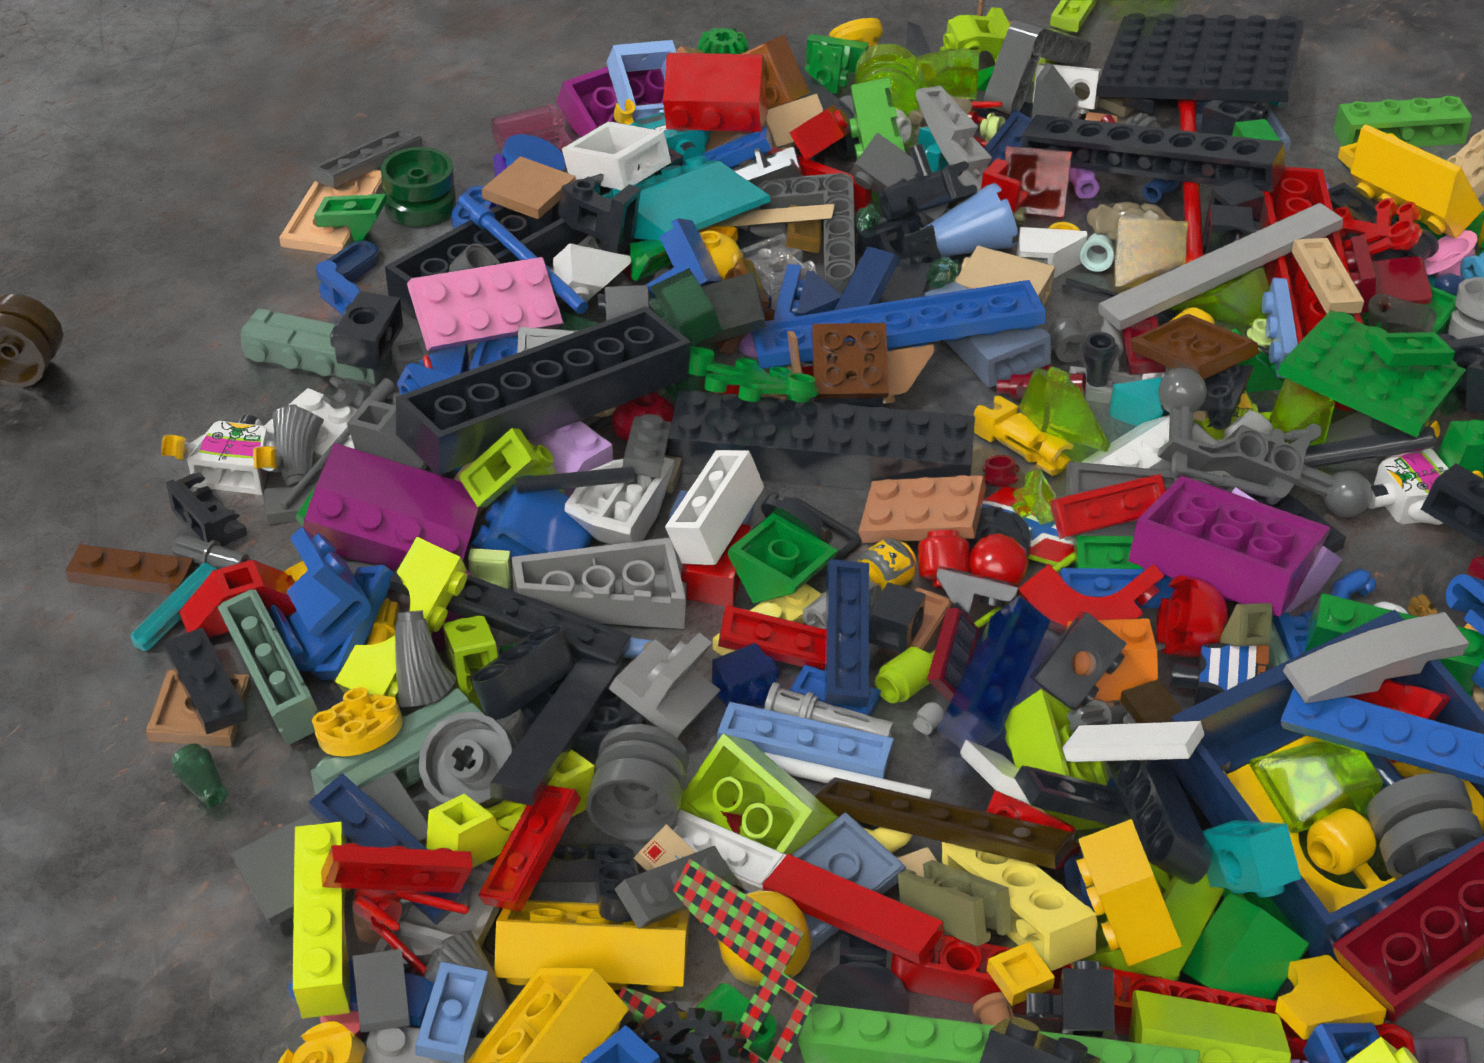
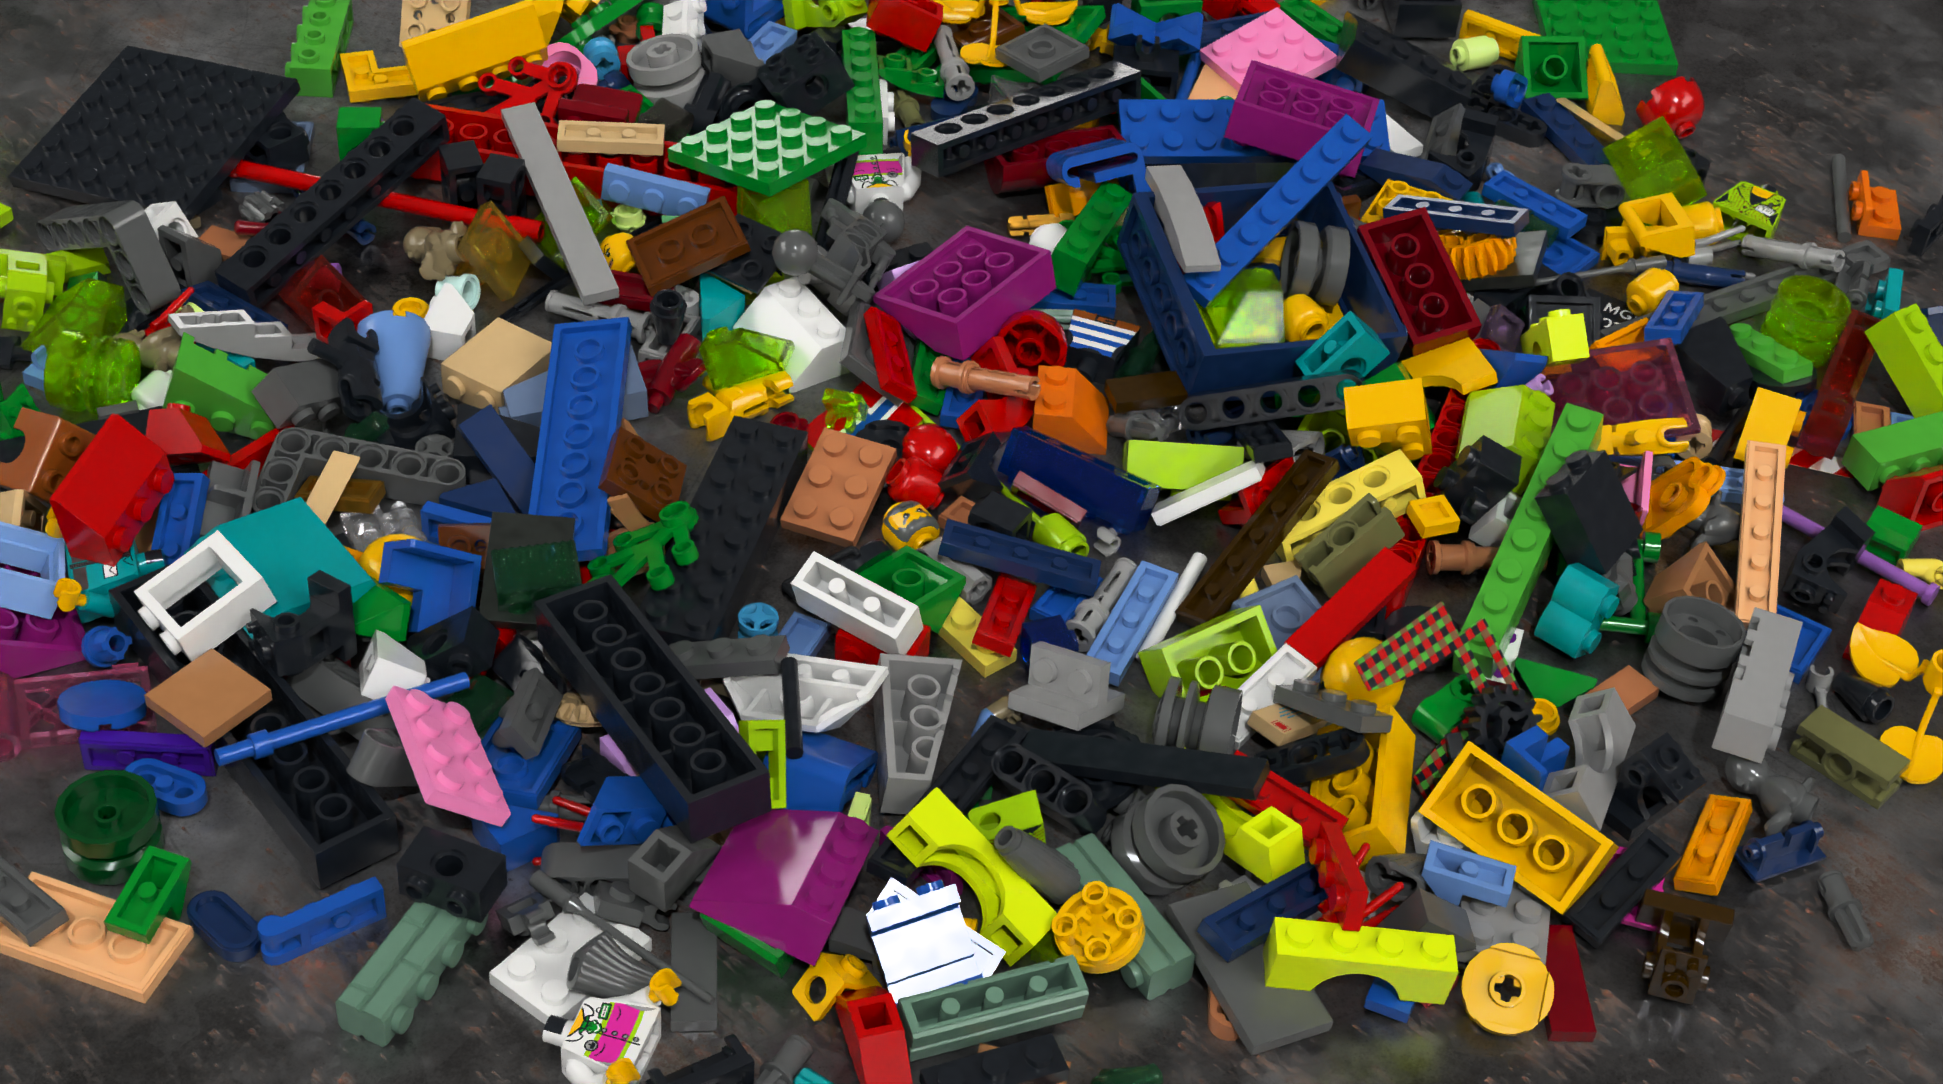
camera: 85 degrees left, 0 degrees up
clear green axle [926,256,960,288] -> none
black brick [1029,612,1127,710] -> none
white tile [1063,721,1204,762] -> none
olive slope [1220,603,1272,646] -> none
green plate [1369,332,1455,368] -> none
none -> nougat pin [930,356,1041,401]

